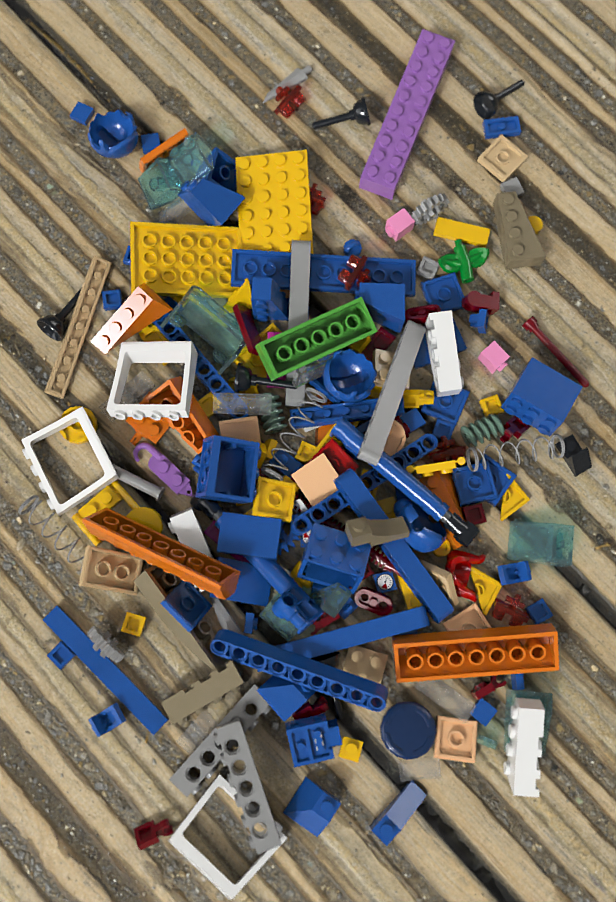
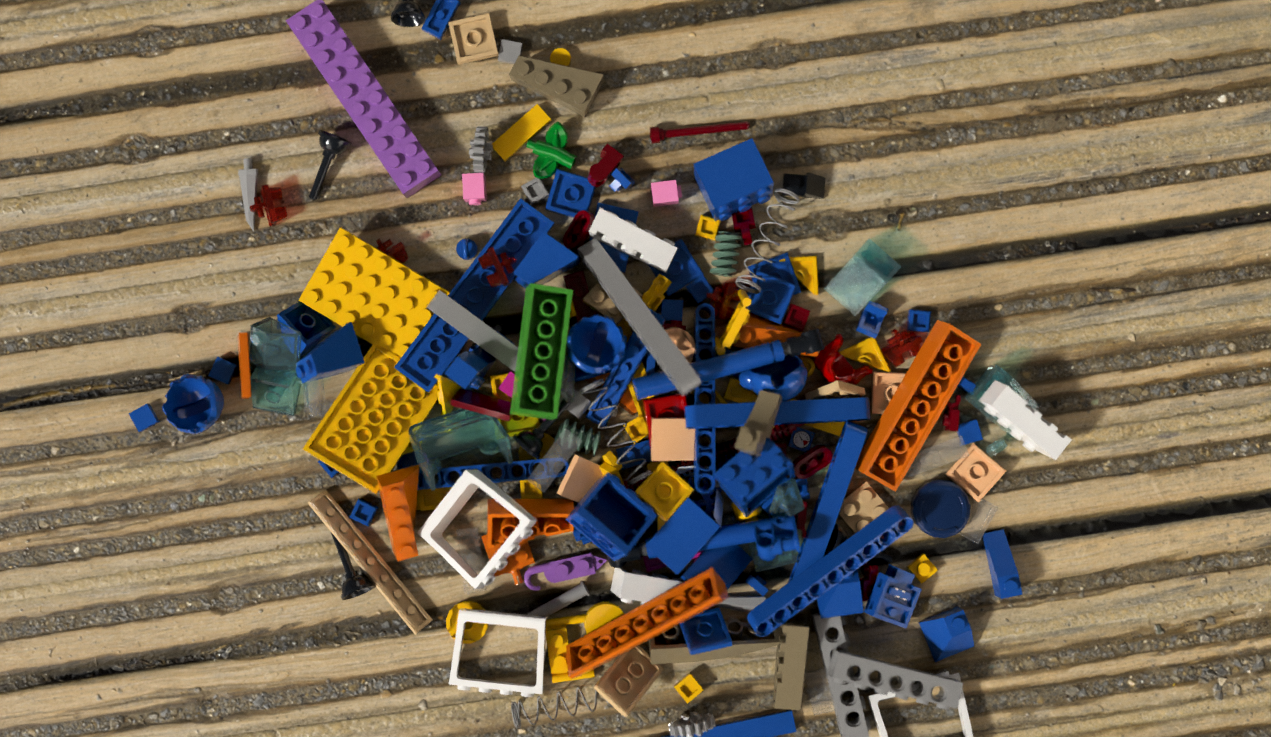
camera: 50 degrees left, 10 degrees up
none -> sticker [713,489,724,528]

